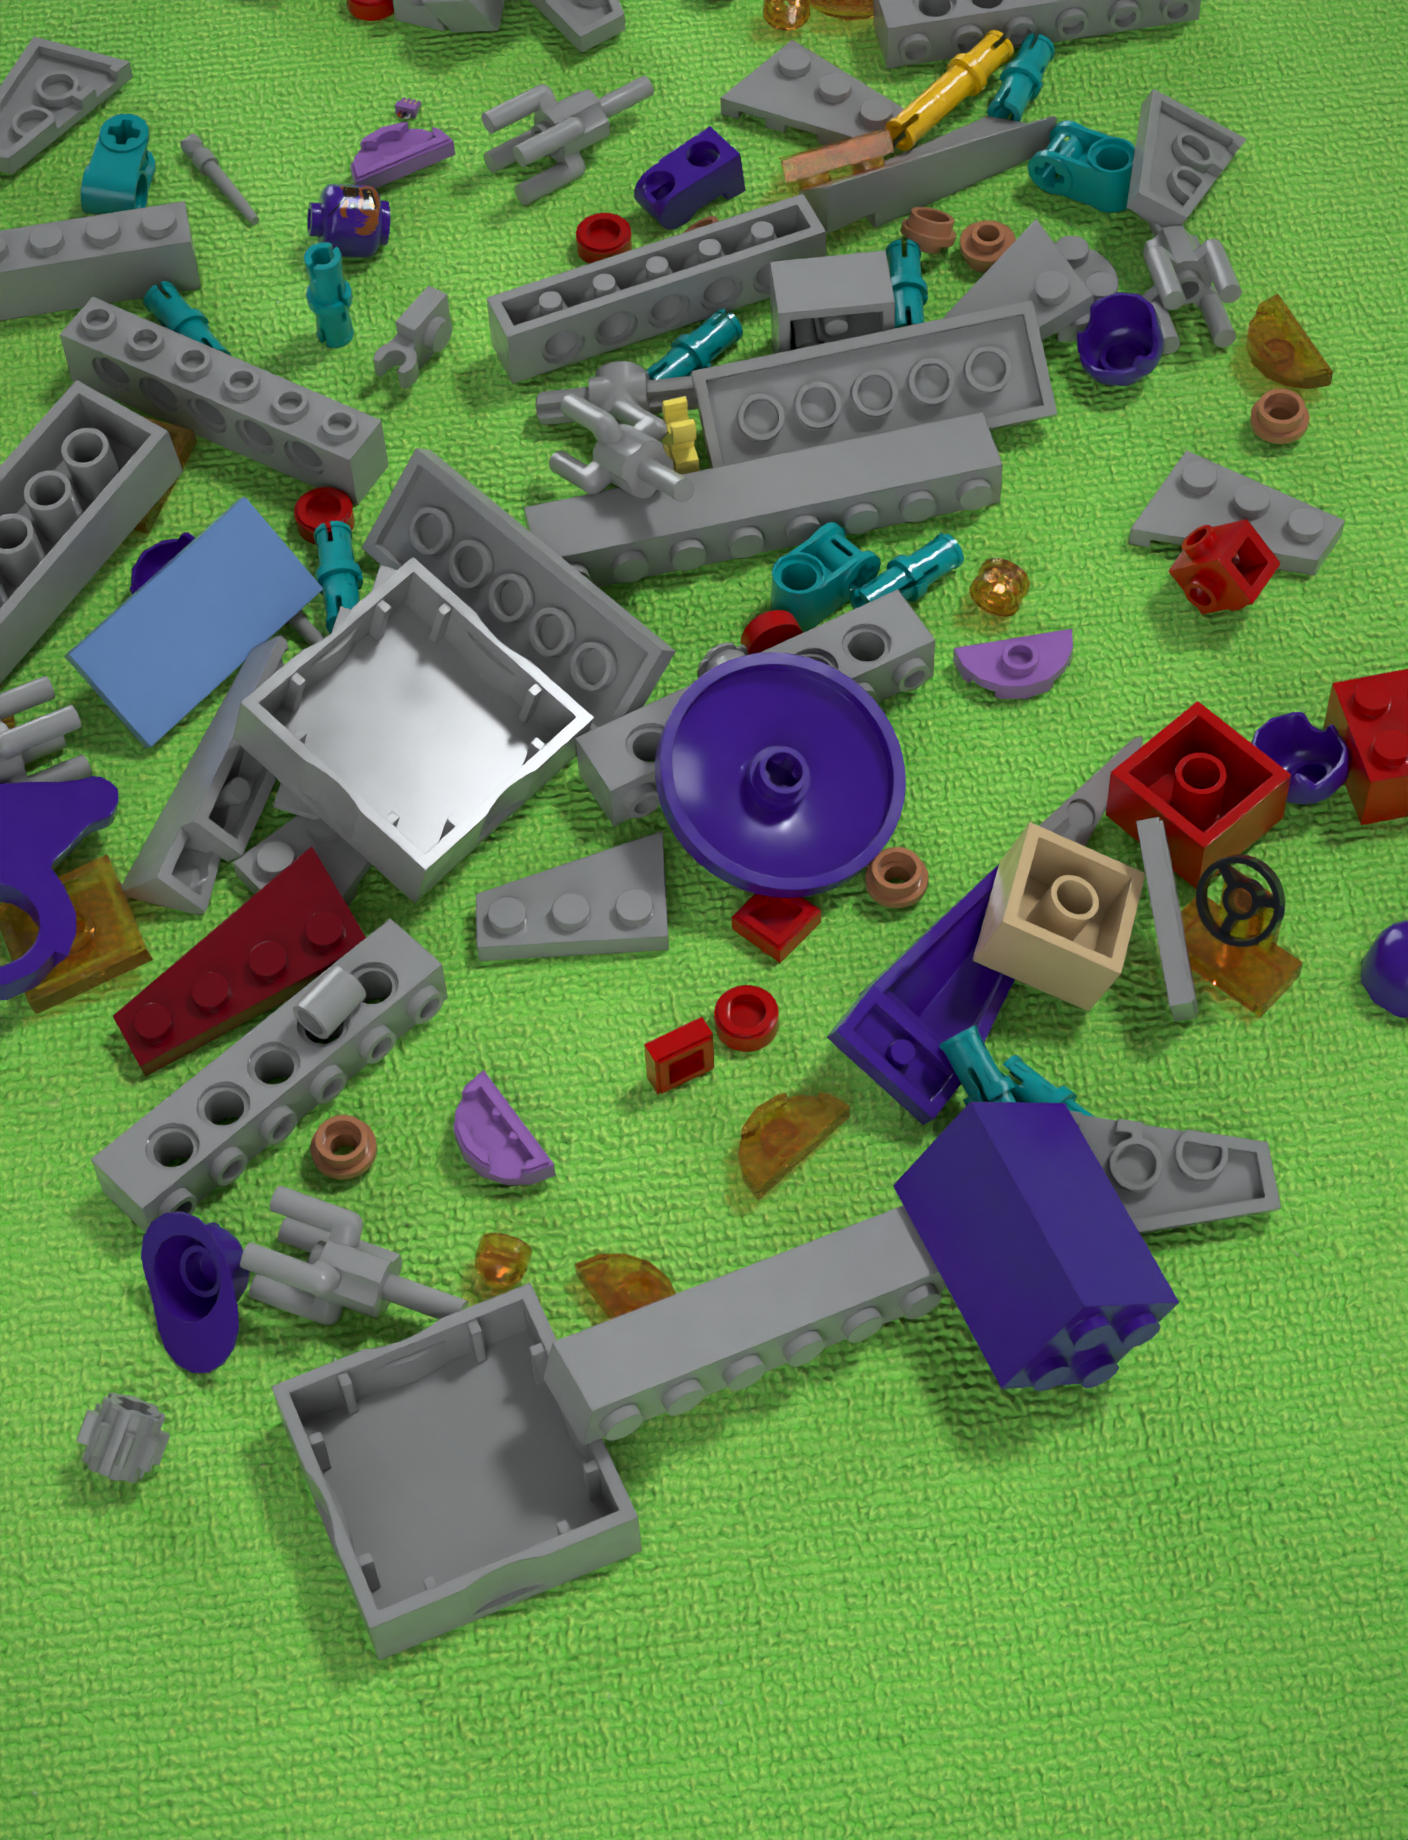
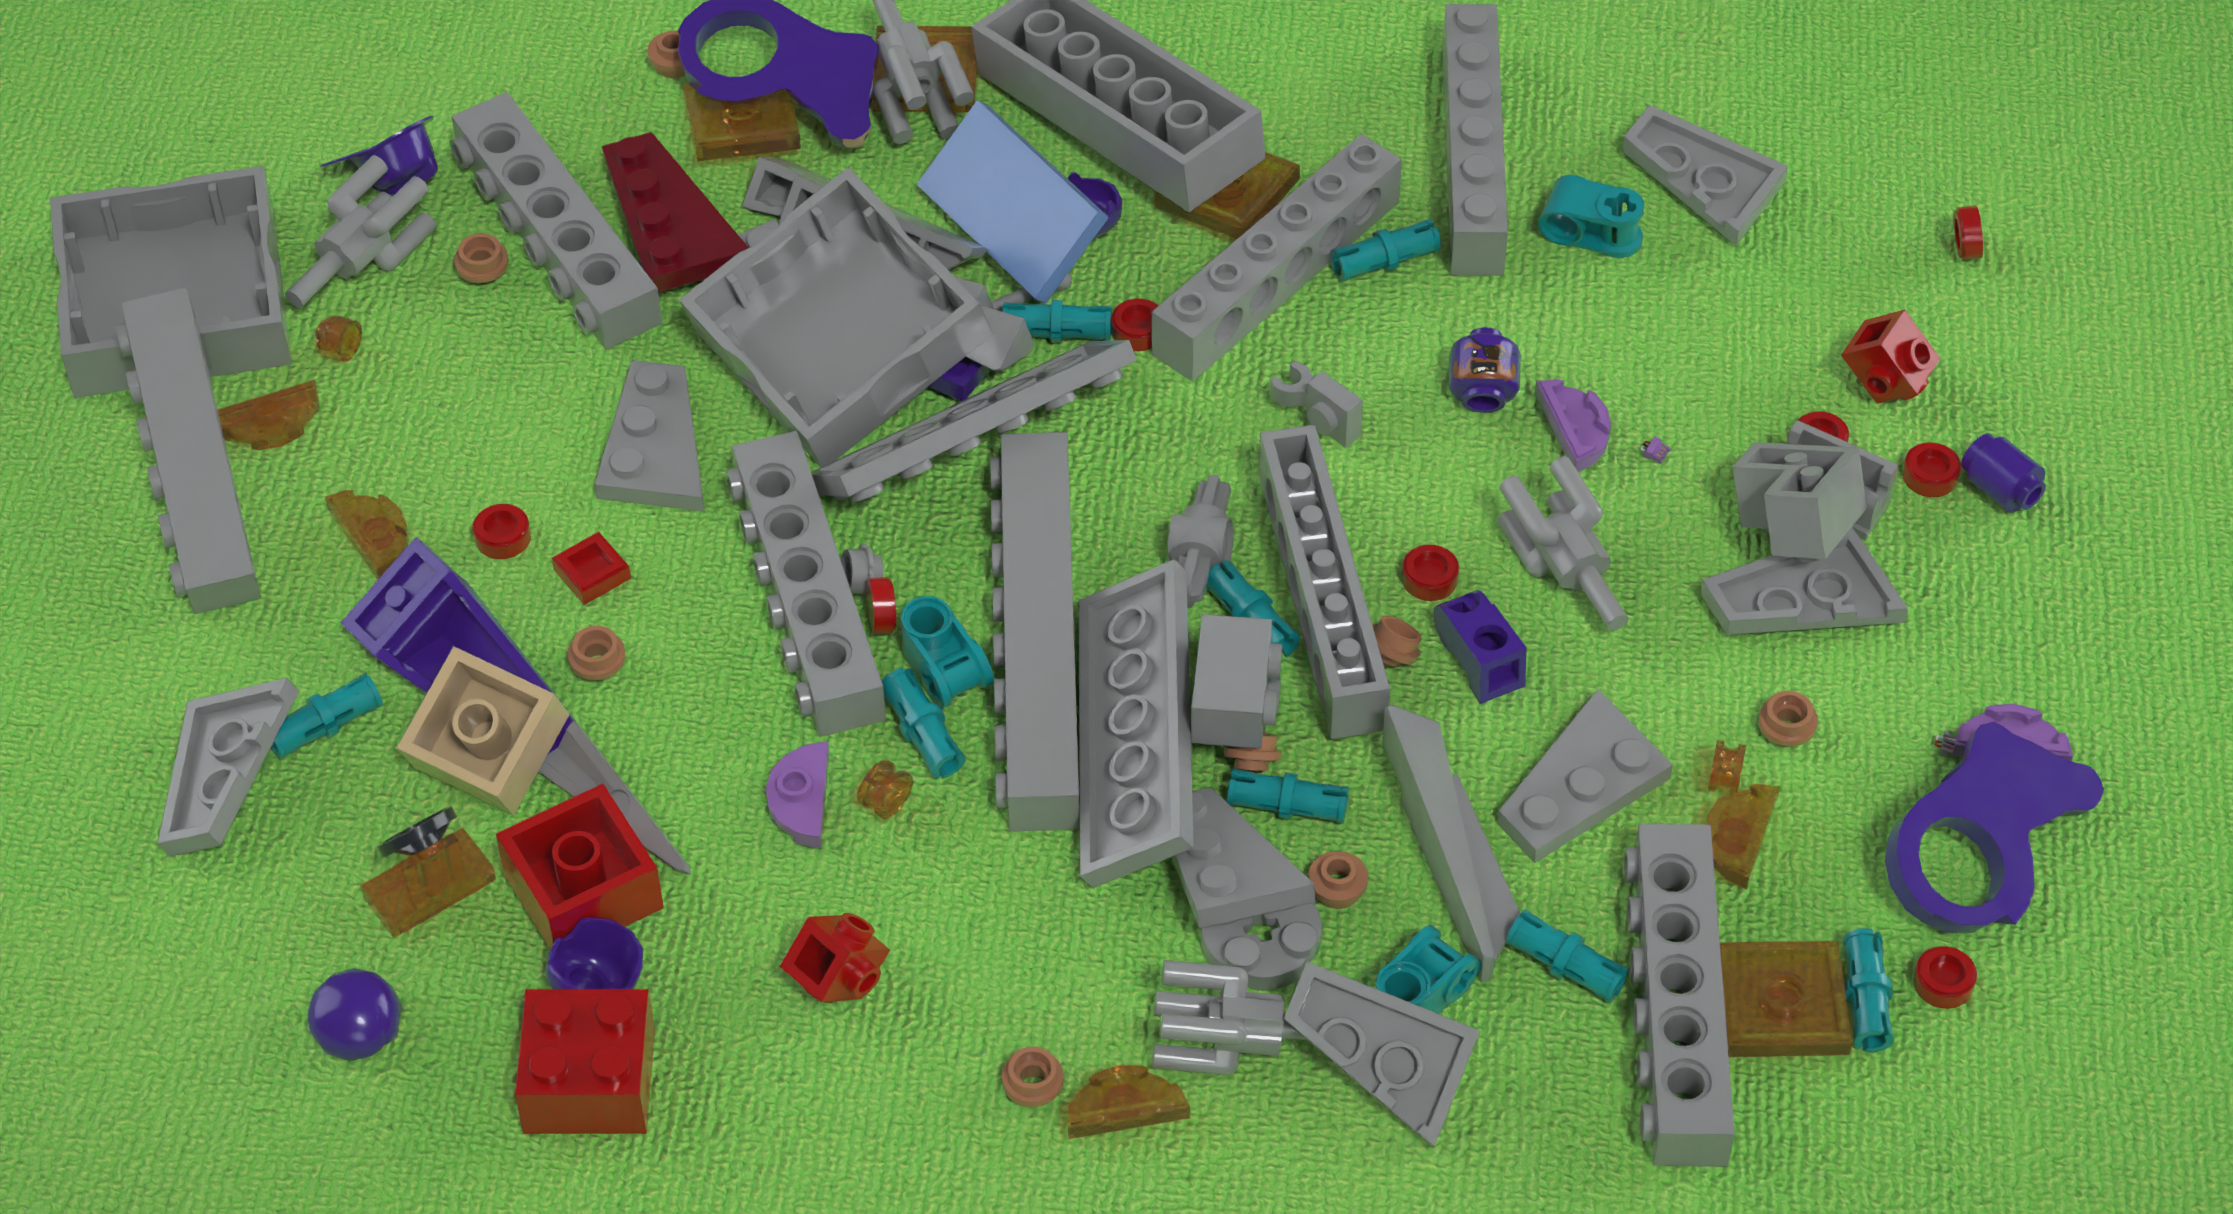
camera: 100 degrees right, 5 degrees down
light grey gear [76,1393,170,1483] -> none
light grey piece [180,133,259,225] -> none
light grey hinge [293,965,366,1039] -> none
teal pin [304,242,354,348] -> none
medium lavender plate [454,1070,556,1185] -> none
light grey plant [549,394,694,502] -> none
red tile [644,1017,715,1094] -> none
dark purple dish [655,652,906,898] -> none
light yellow plate [662,396,699,475] -> none
clear orange plate [779,128,895,189] -> none
yellow pin [885,30,1014,151] -> none
dark purple brick [893,1102,1179,1391] -> none
nougat plate [900,207,956,254] -> none
teal pin [939,1025,1016,1106] -> none
dark purple hair [1077,292,1165,387] -> none
light grey wing [1129,450,1345,575] -> none
light grey tile [1136,817,1199,1022] -> none

